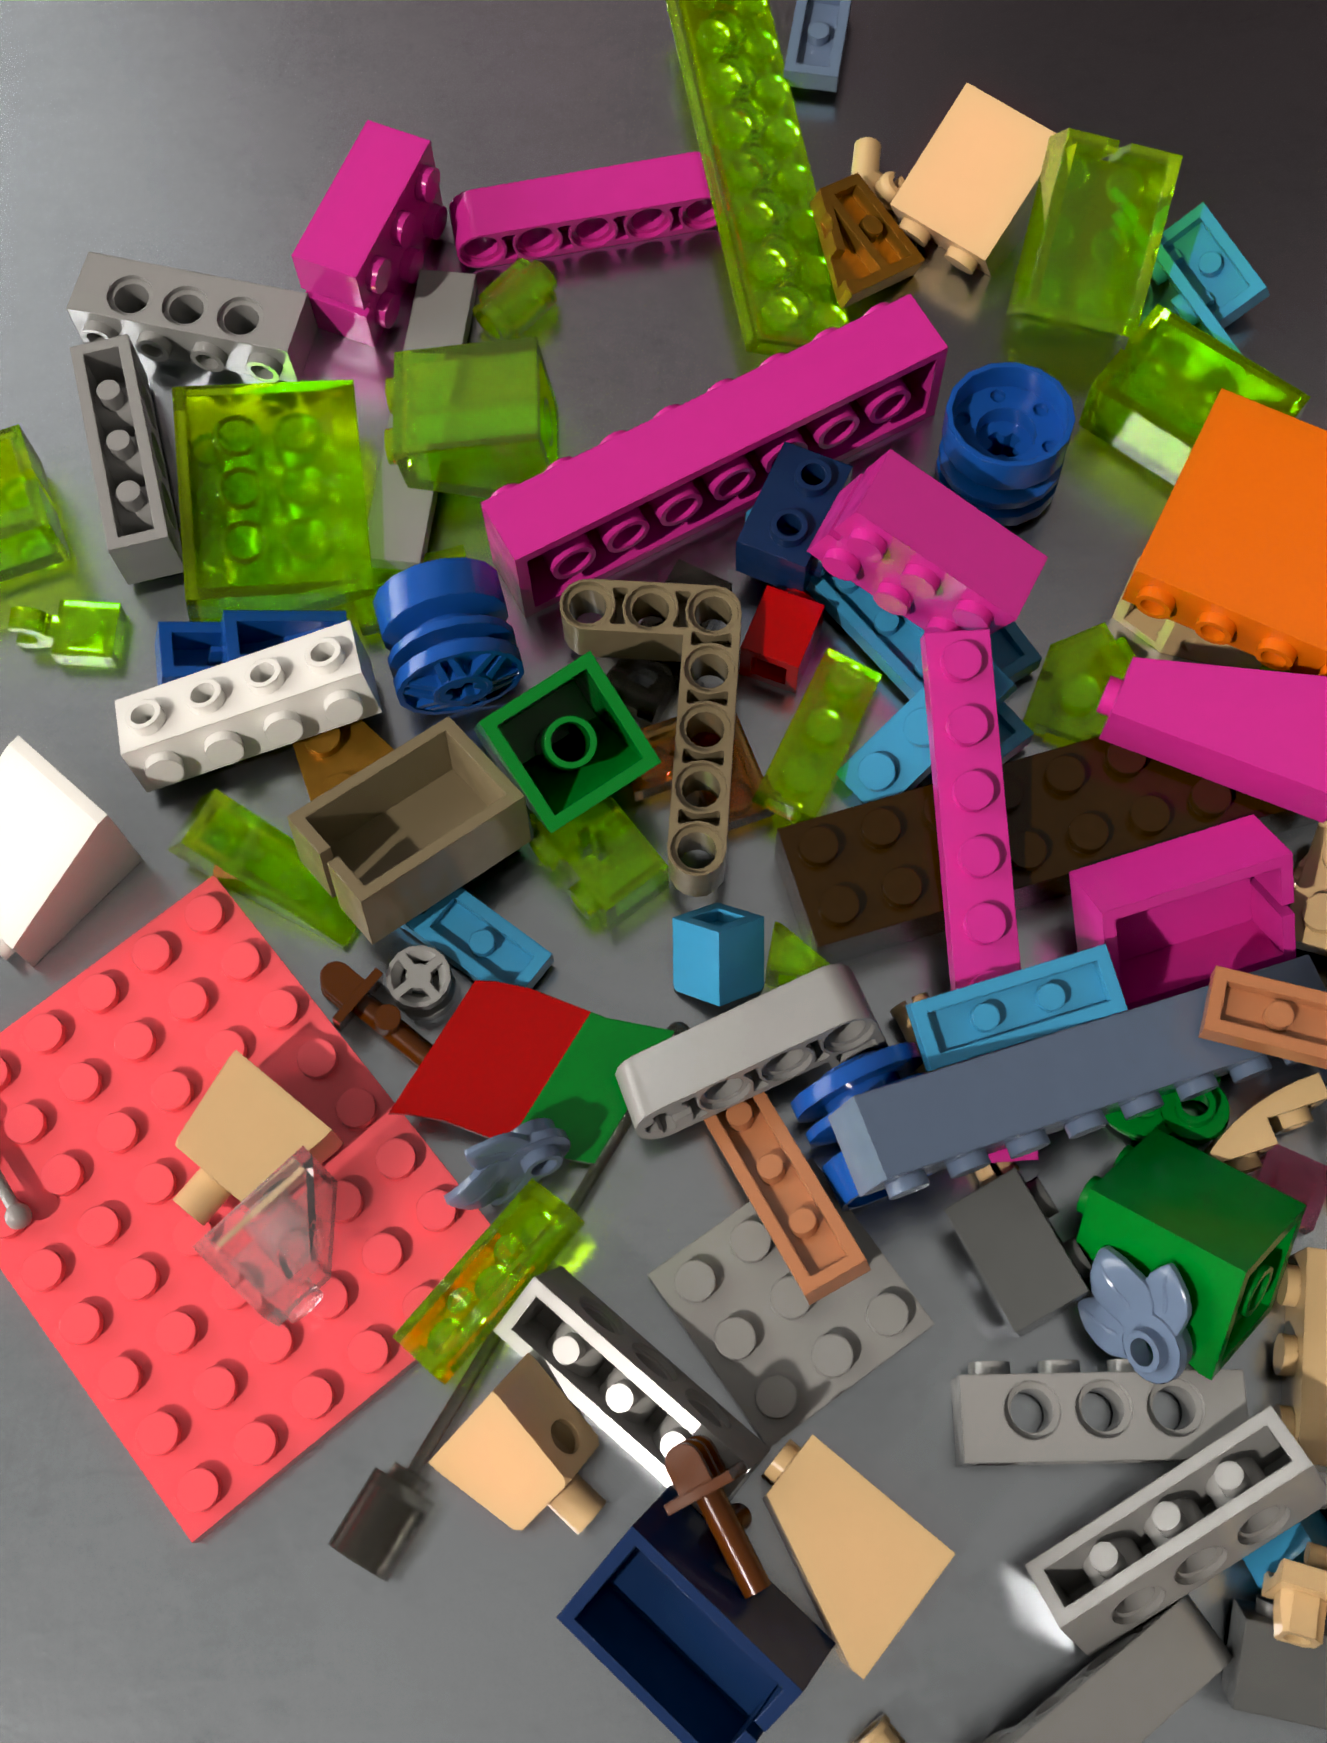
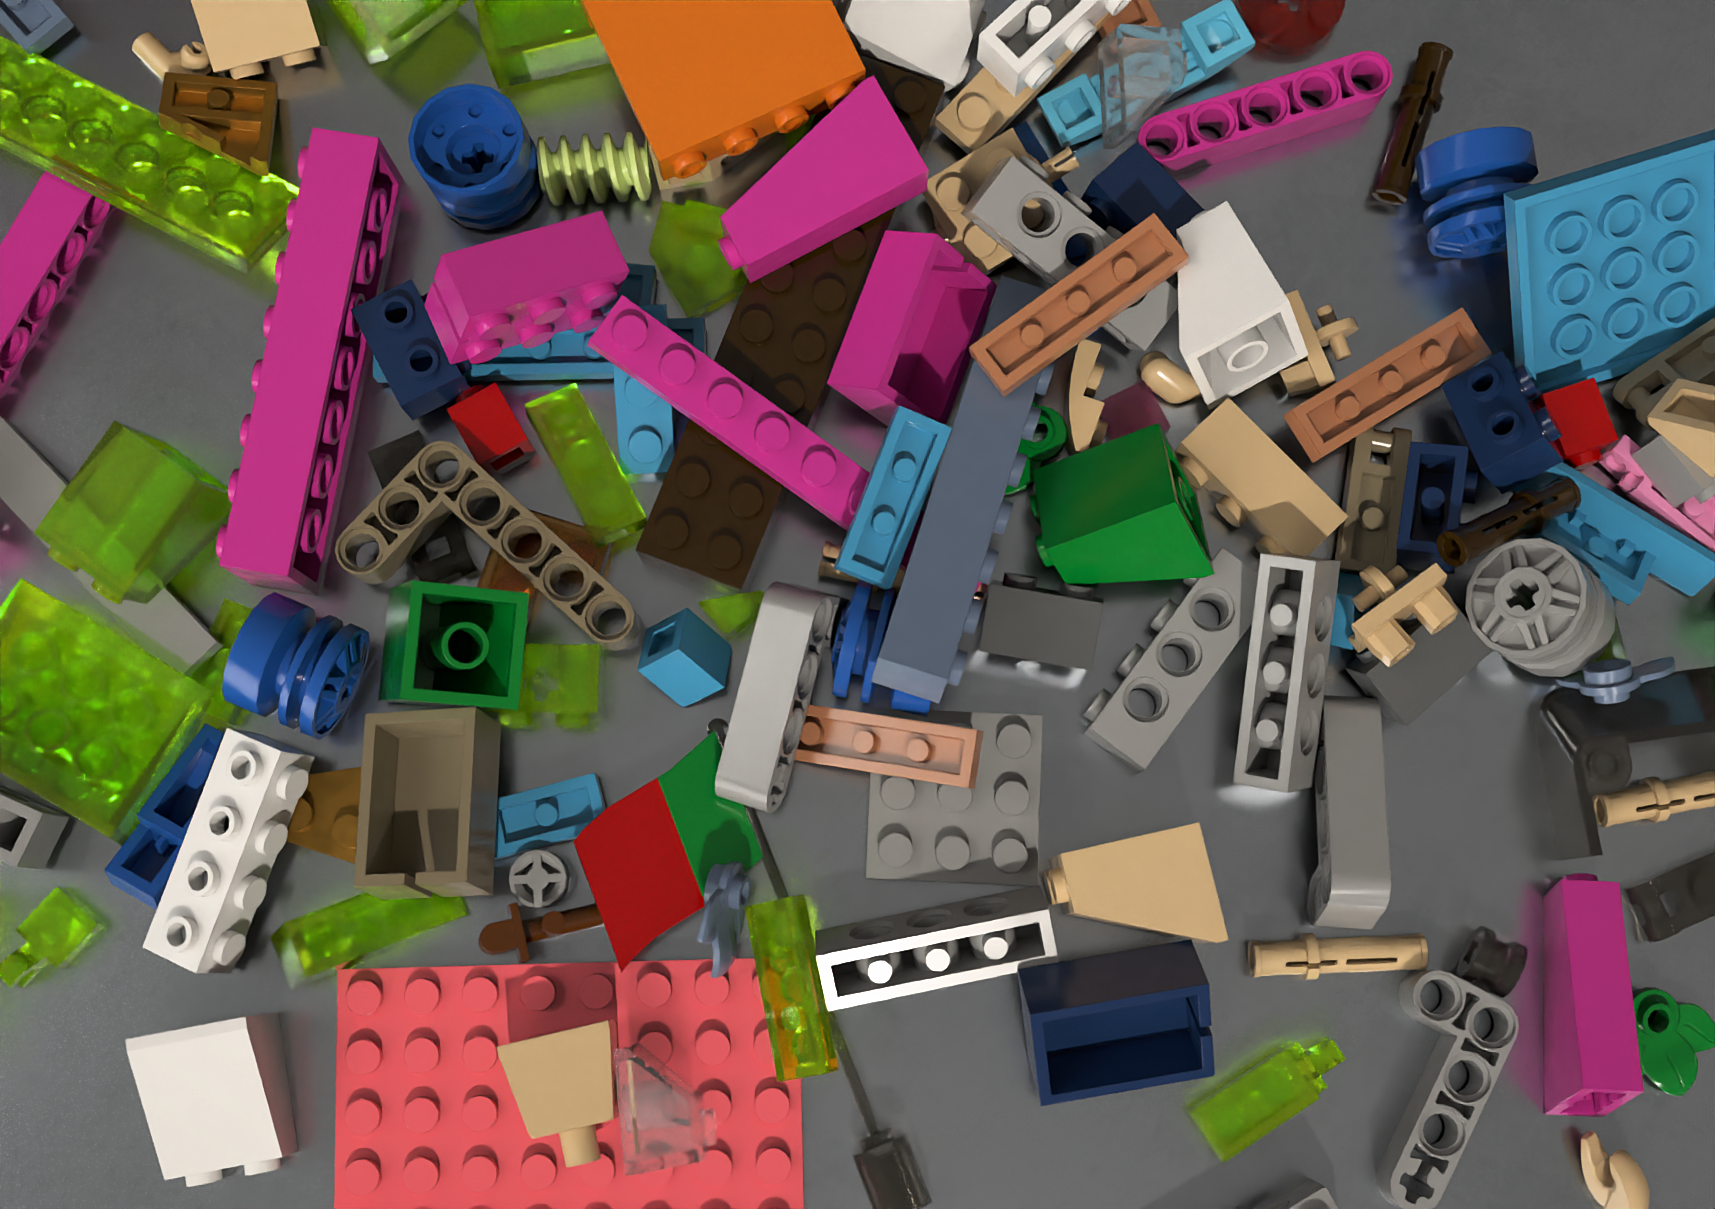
camera: 55 degrees left, 10 degrees up
tan torso [428,1352,607,1535] -> none
clear neon green brick [472,258,557,344] -> none
reddish brown arm [663,1435,771,1599] -> none
sand blue plate [1078,1246,1193,1384] -> none
none -> yellowish green piece [537,131,653,206]

